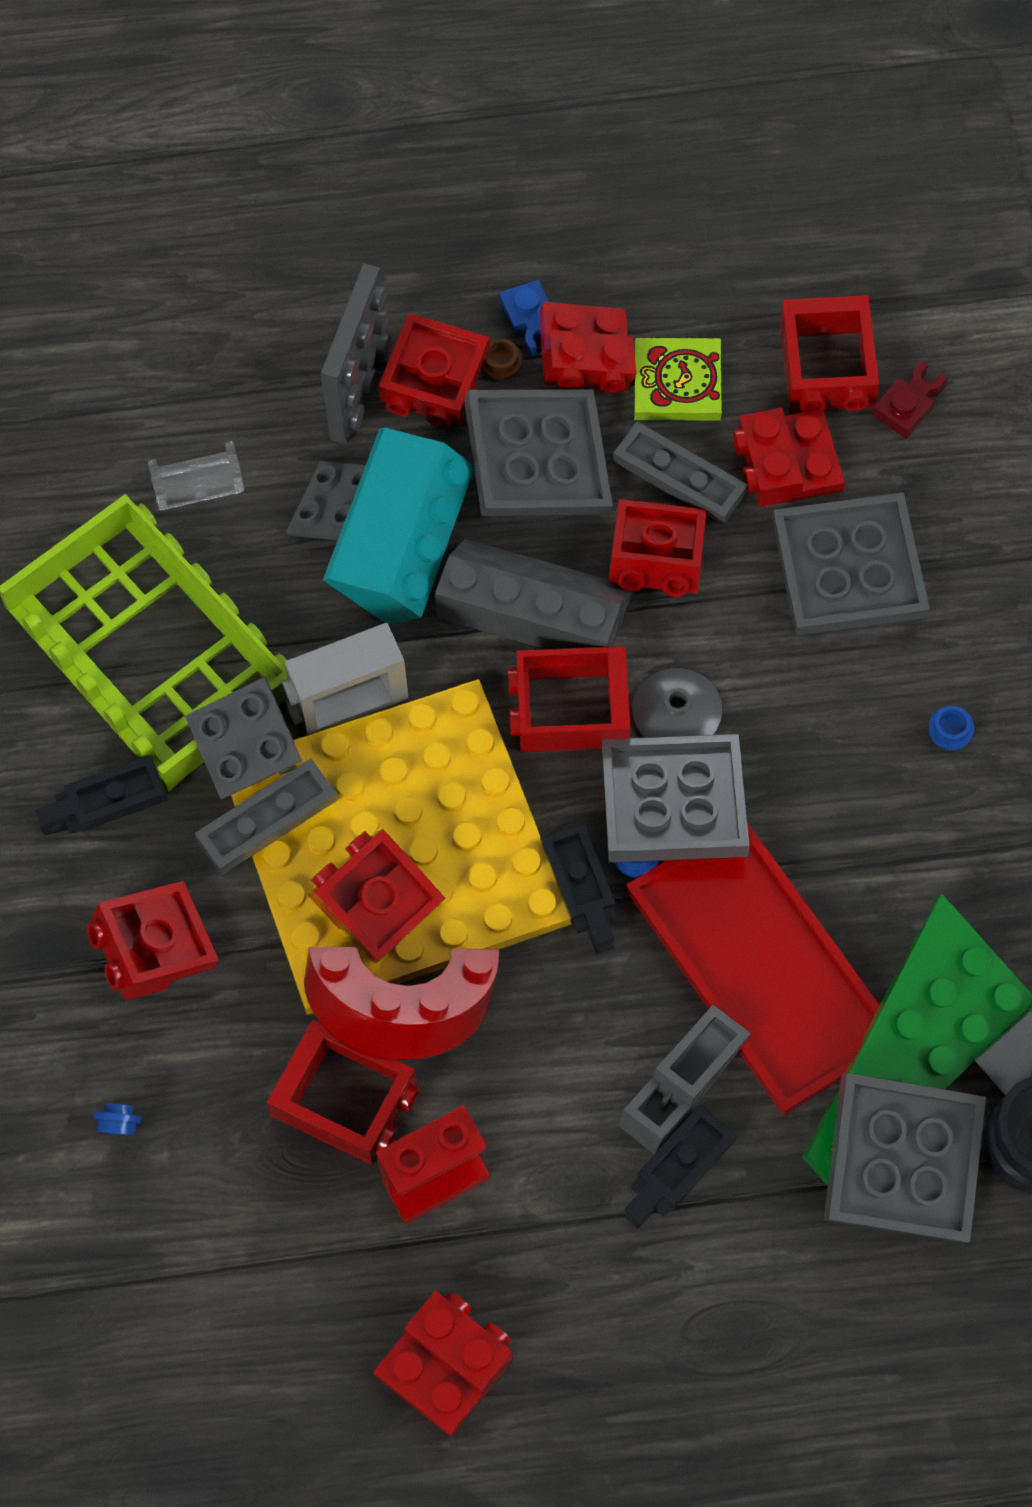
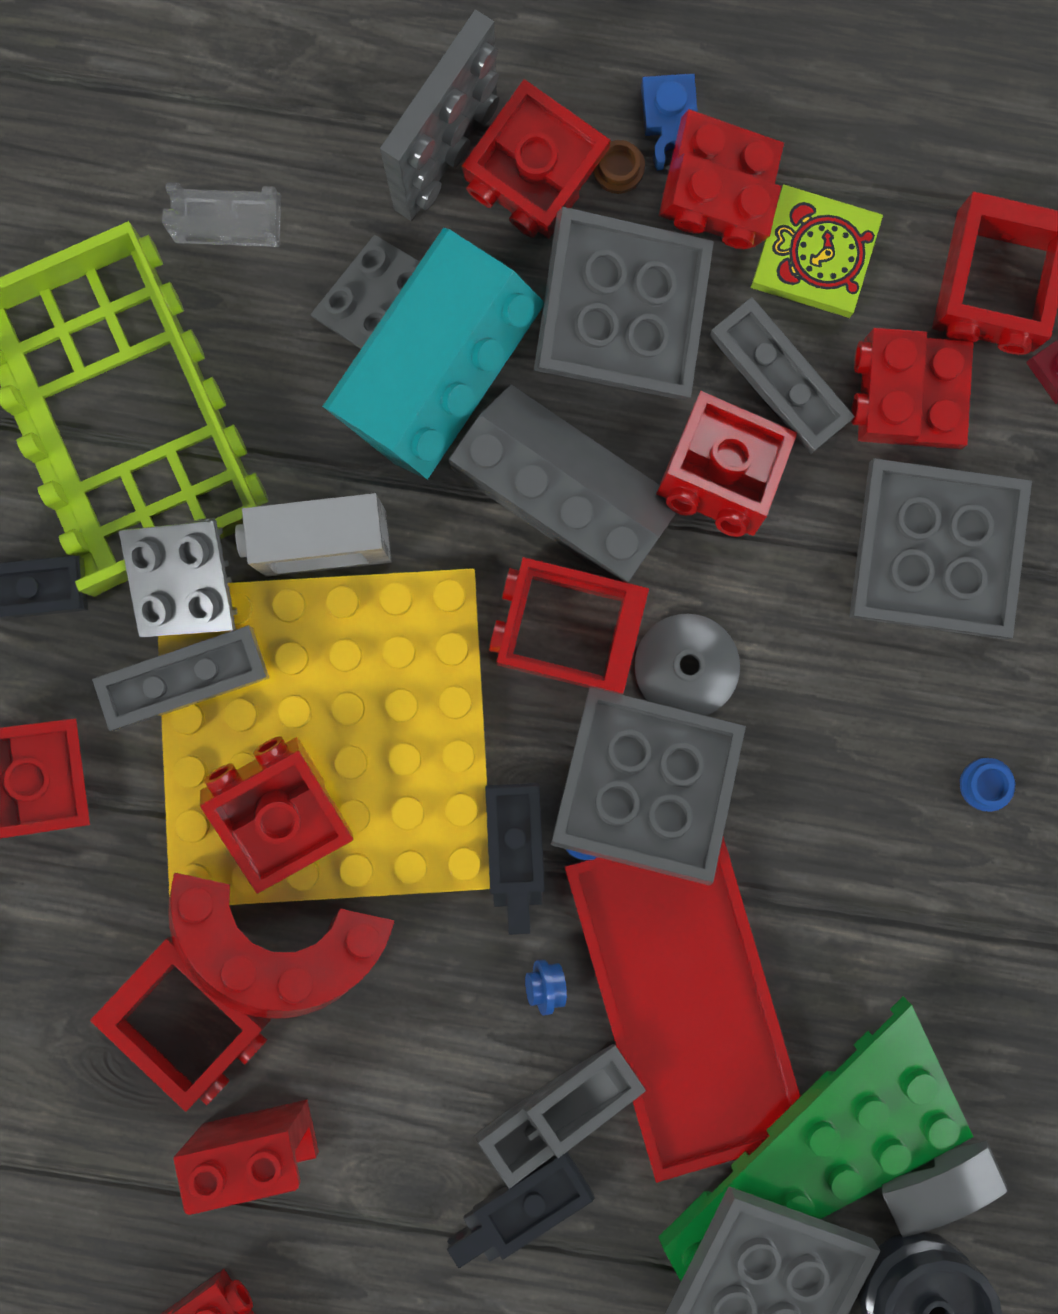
camera: 10 degrees right, 20 degrees up
none -> blue plate [525,959,567,1015]

